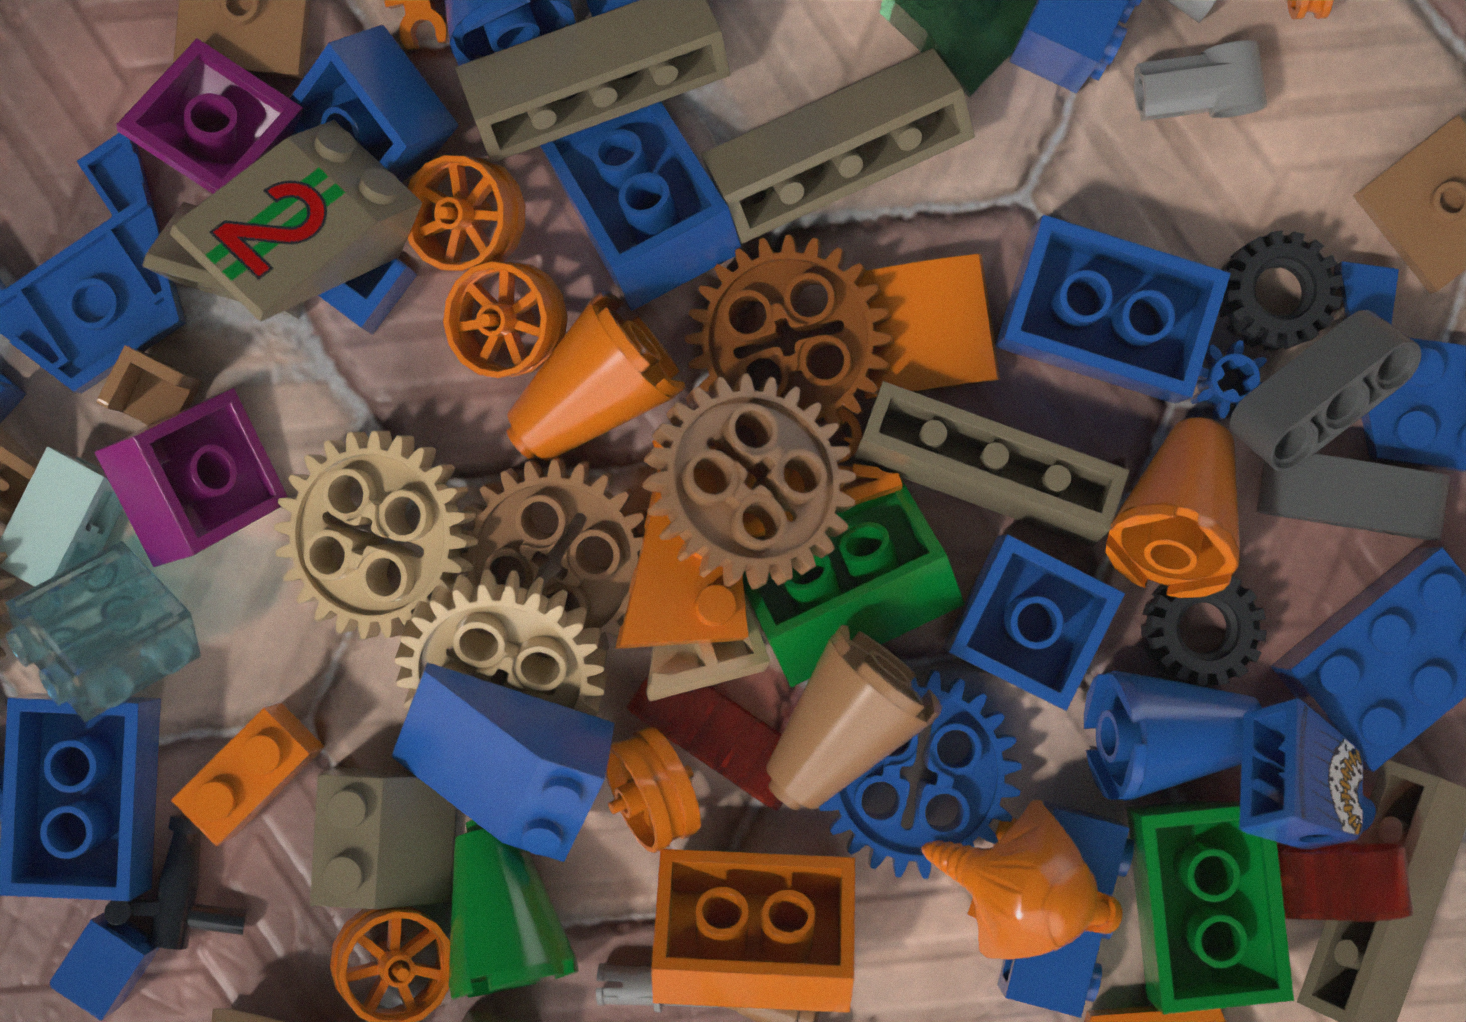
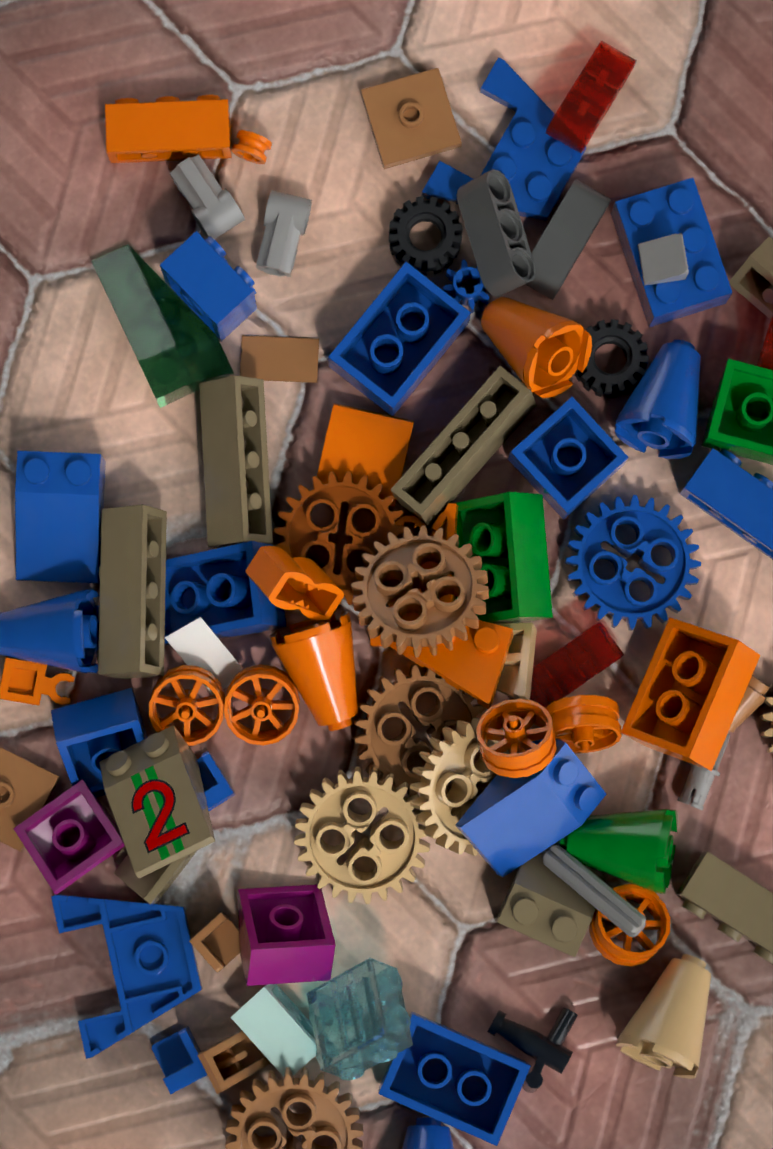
camera: 80 degrees left, 5 degrees down
blue panel [50,913,160,1021] -> none
orange brick [171,703,325,847] -> none
medium nougat cone [766,625,942,810] -> none
orange piece [921,800,1123,959] -> none
blue torso [1239,698,1376,849] -> none
none -> white sticker [165,617,243,695]
none -> medium nougat sticker [240,335,319,383]
none -> orange brick [245,546,345,621]
none -> orange wheel [476,698,557,778]
none -> light grey axle [543,844,646,937]
none -> light grey slope [638,233,689,286]

